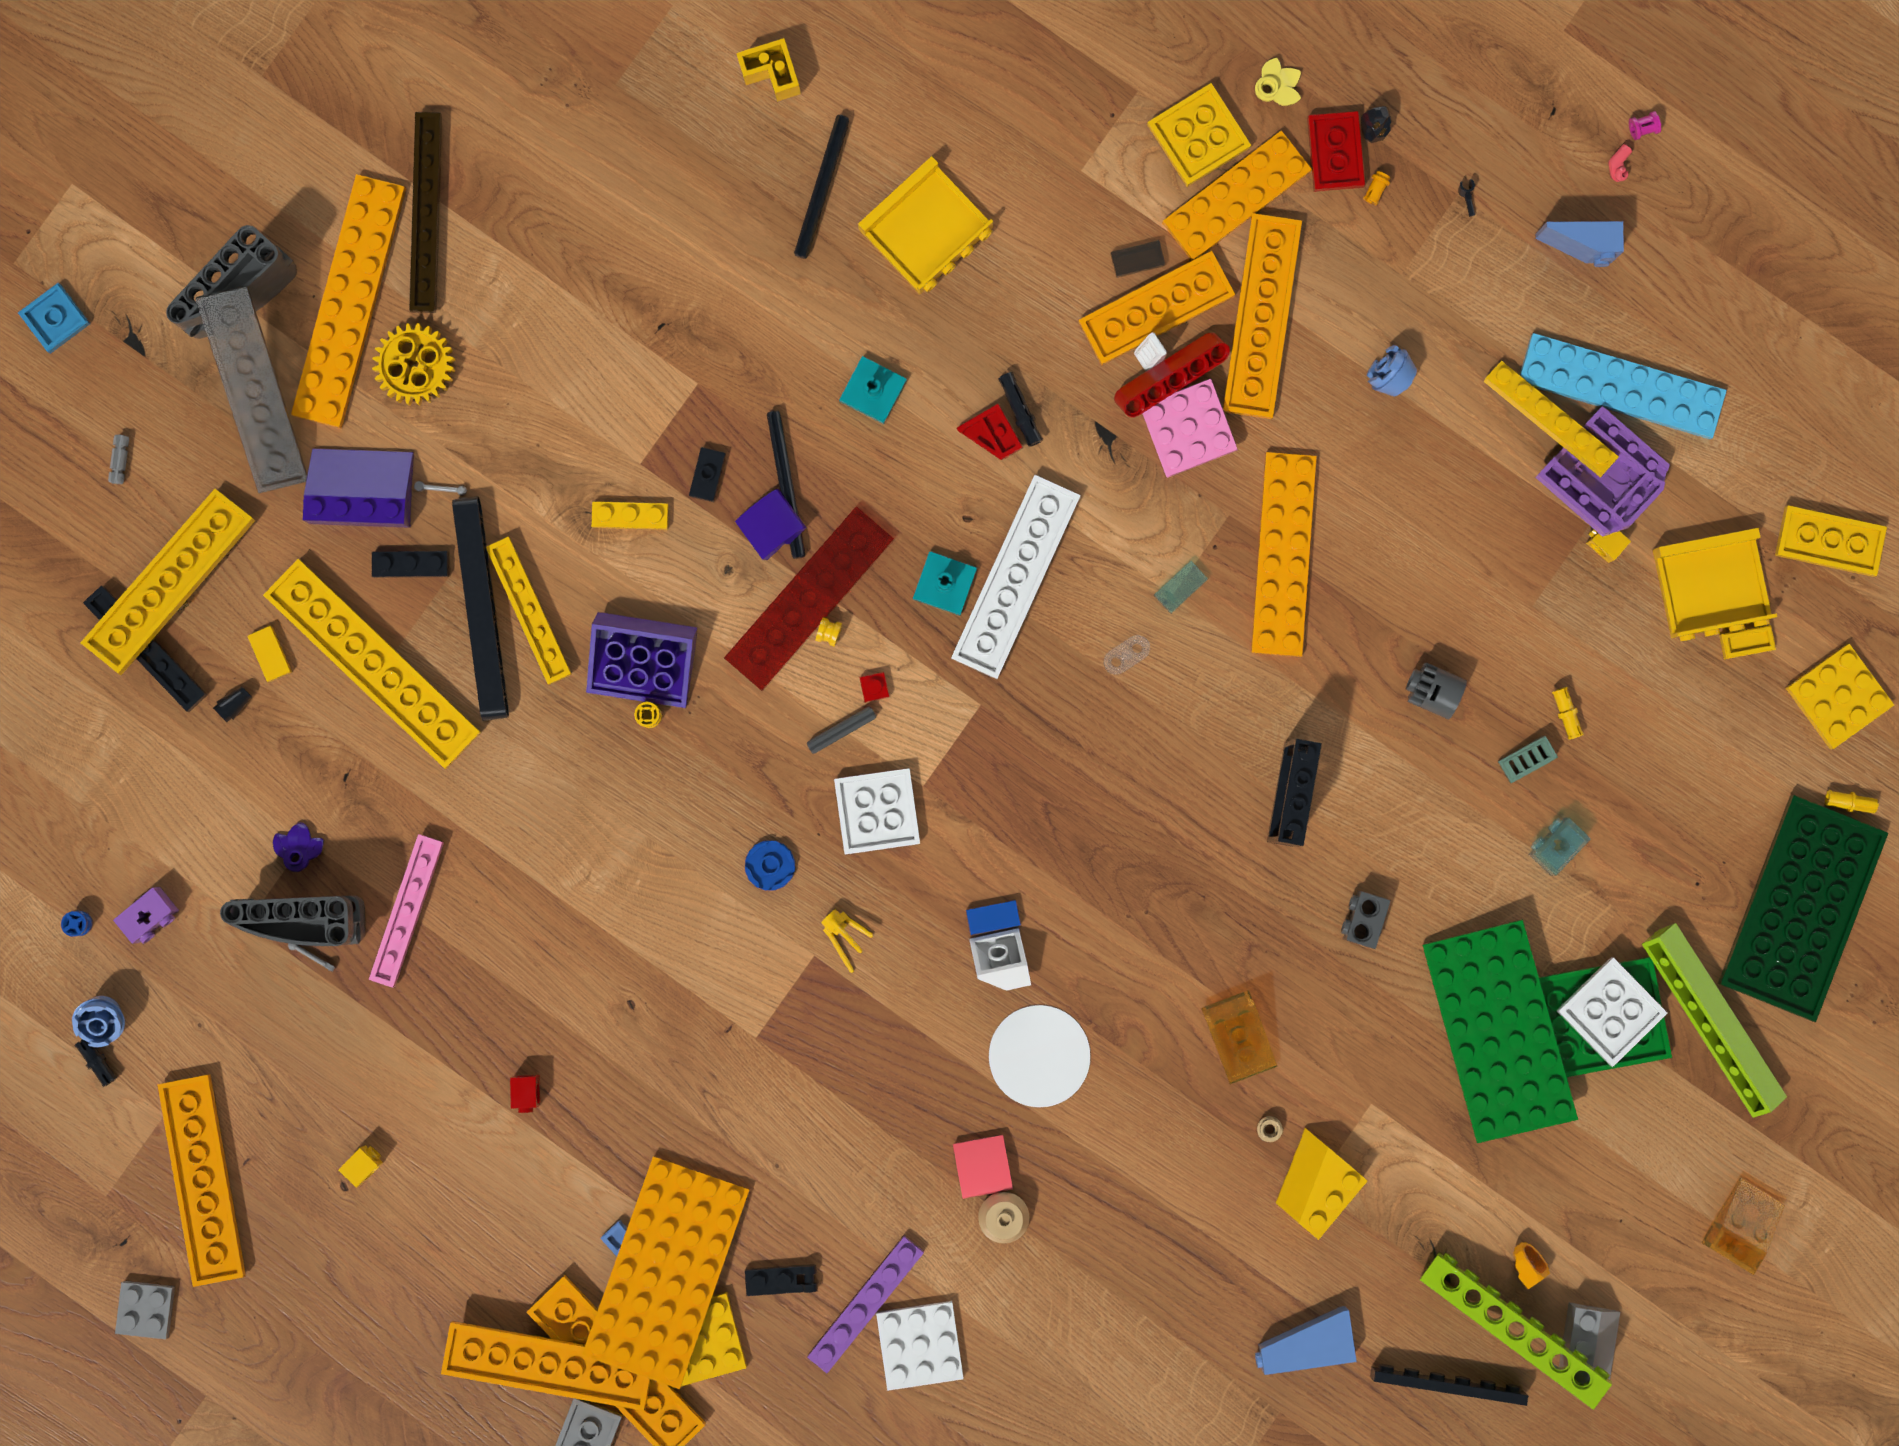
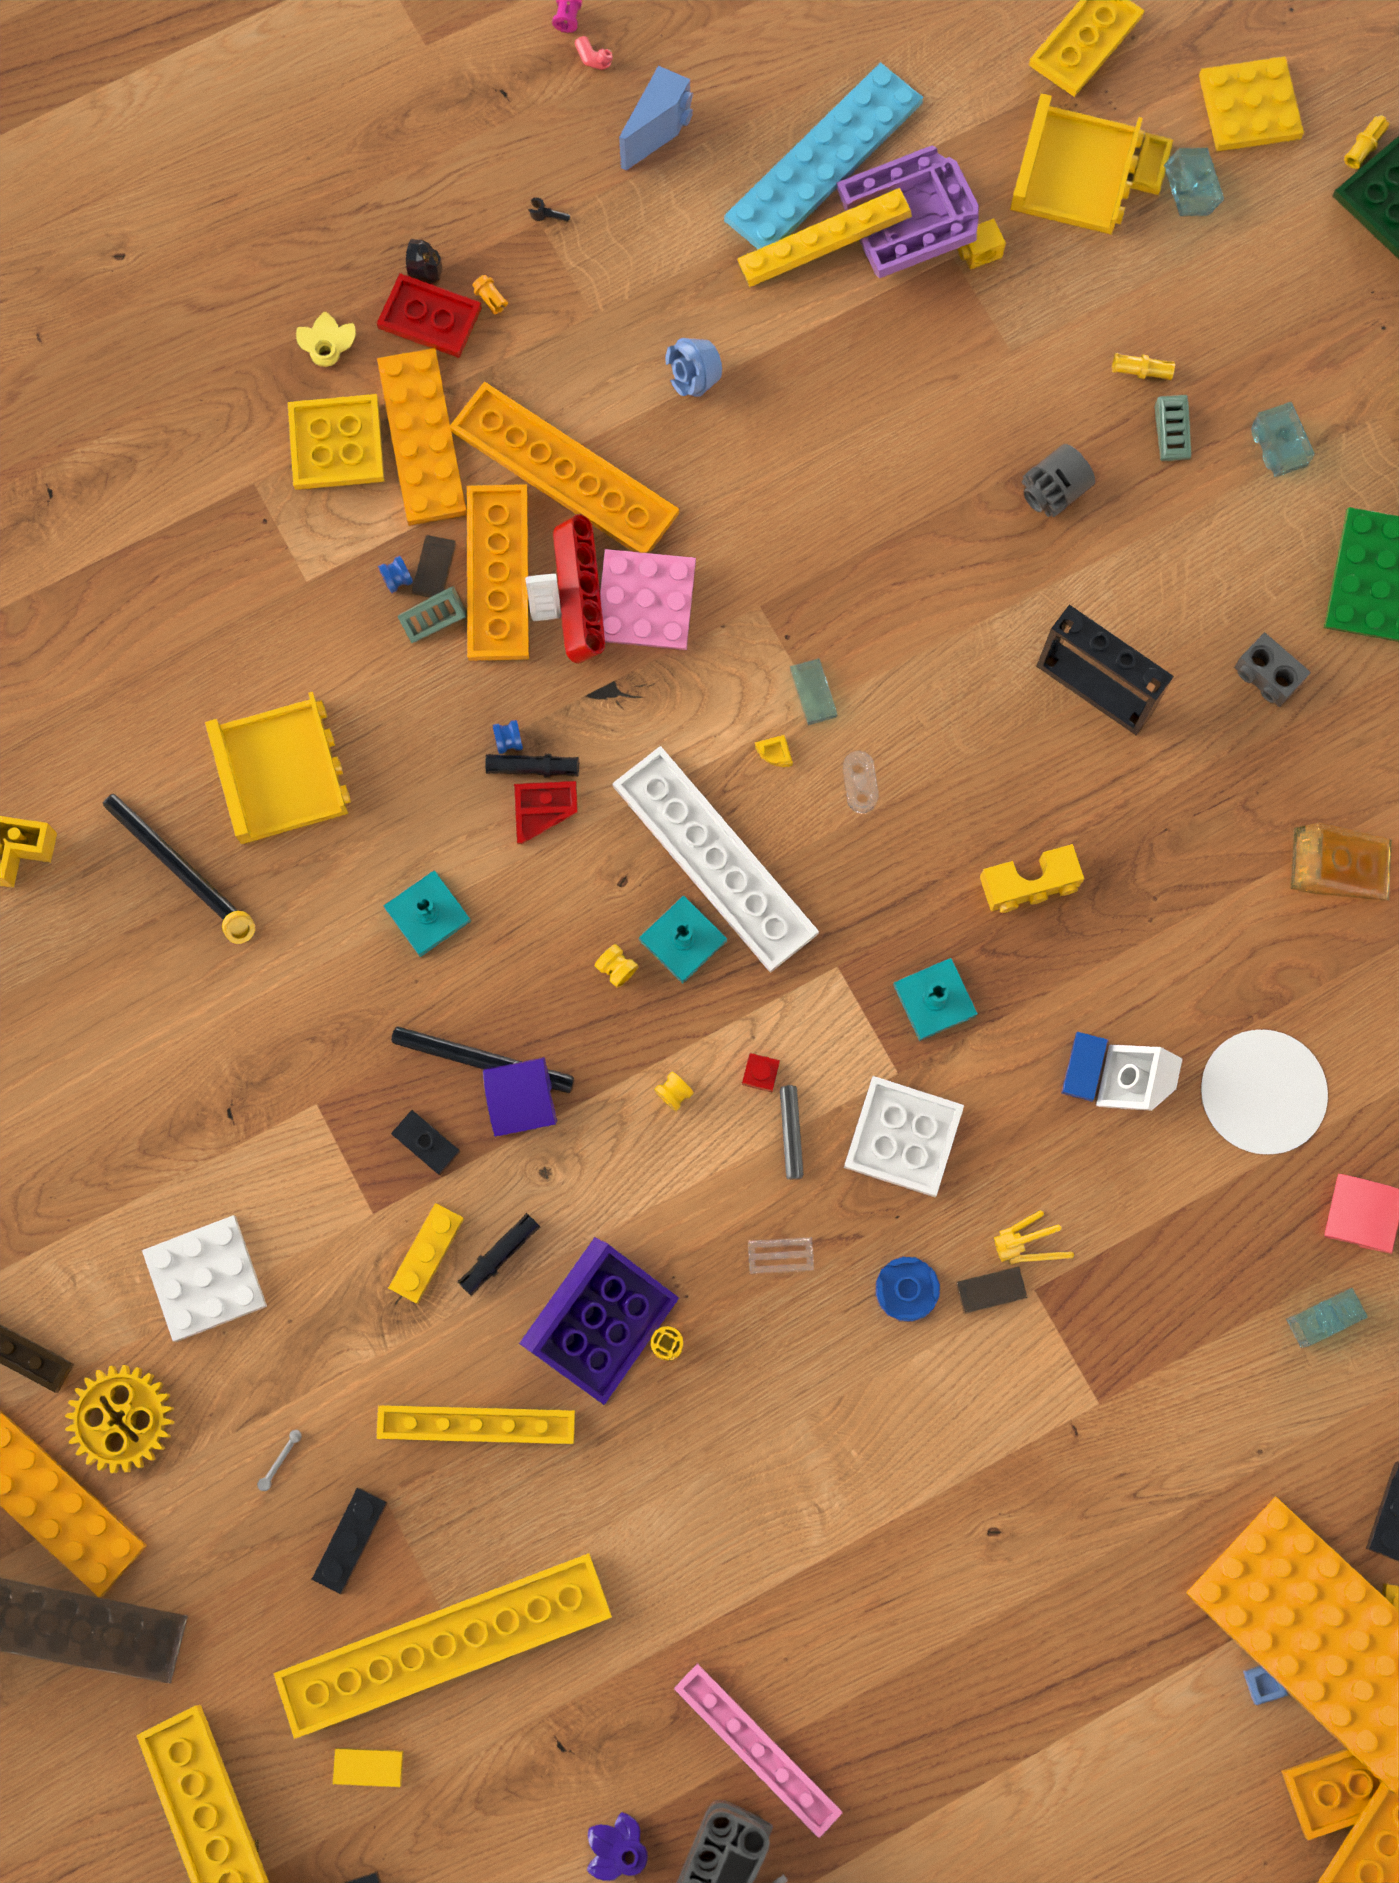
camera: 65 degrees left, 10 degrees down
light grey axle [108,435,129,484] -> none
black cone [213,686,252,723] -> none
dark purple slope [303,449,414,528] -> none
black beam [452,496,509,721] -> none
red brick [510,1075,540,1113] -> none
clear red plate [724,506,894,692] -> none
light orange plate [1251,452,1317,657] -> none
none -> white plate [142,1215,267,1342]
none -> yellow tile [222,911,255,944]
none -> blue wheel [378,556,413,594]
none -> sand green slope [397,586,467,643]
none -> black pin [457,1213,541,1297]
none -> blue wheel [493,720,523,754]
none -> yellow wheel [594,944,639,988]
none -> clear tile [748,1237,814,1274]
none -> yellow tile [755,735,793,767]
none -> teal tile [893,958,978,1041]
none -> clear smoke tile [956,1266,1028,1314]
none -> yellow arch [980,844,1084,913]
none -> clear light blue brick [1164,148,1224,216]
none -> clear light blue brick [1286,1288,1368,1348]

